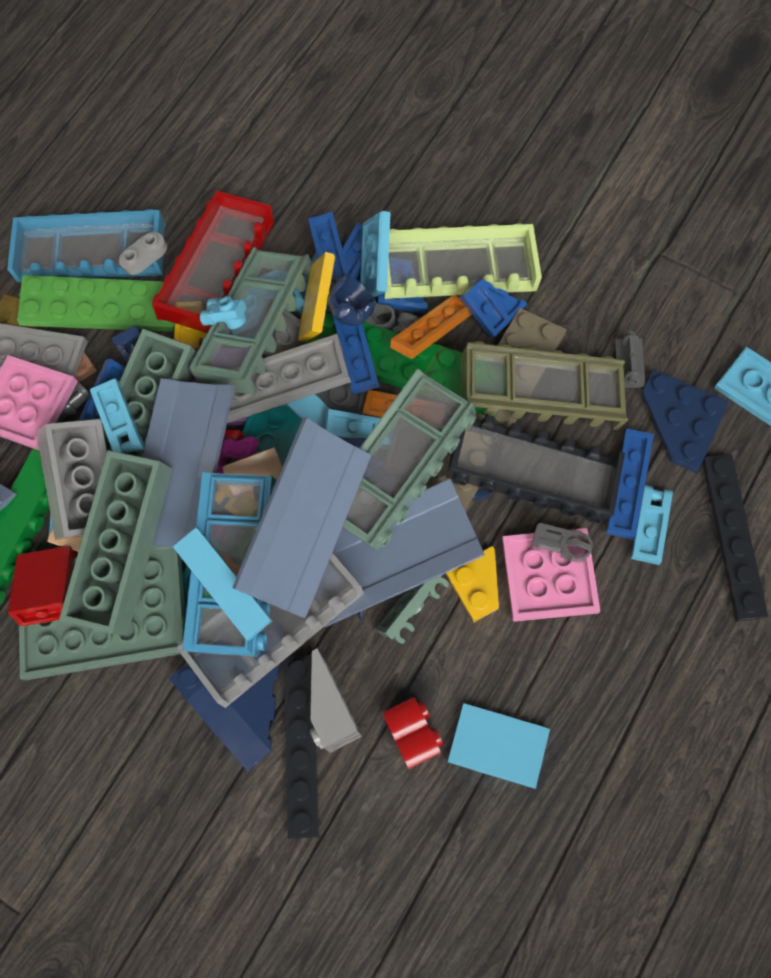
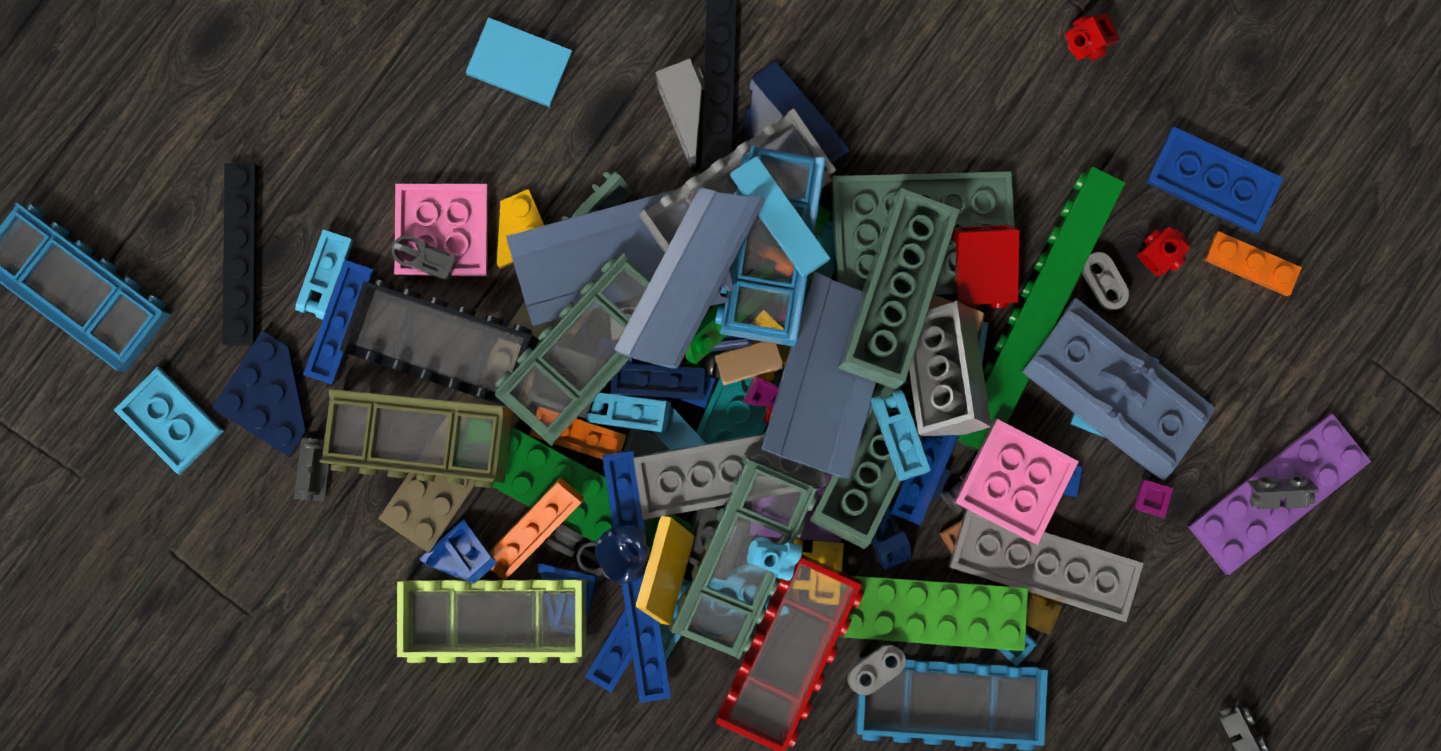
camera: 170 degrees right, 15 degrees up
medium azure tile [360,211,390,297] -> none
red brick [382,697,443,770] -> none

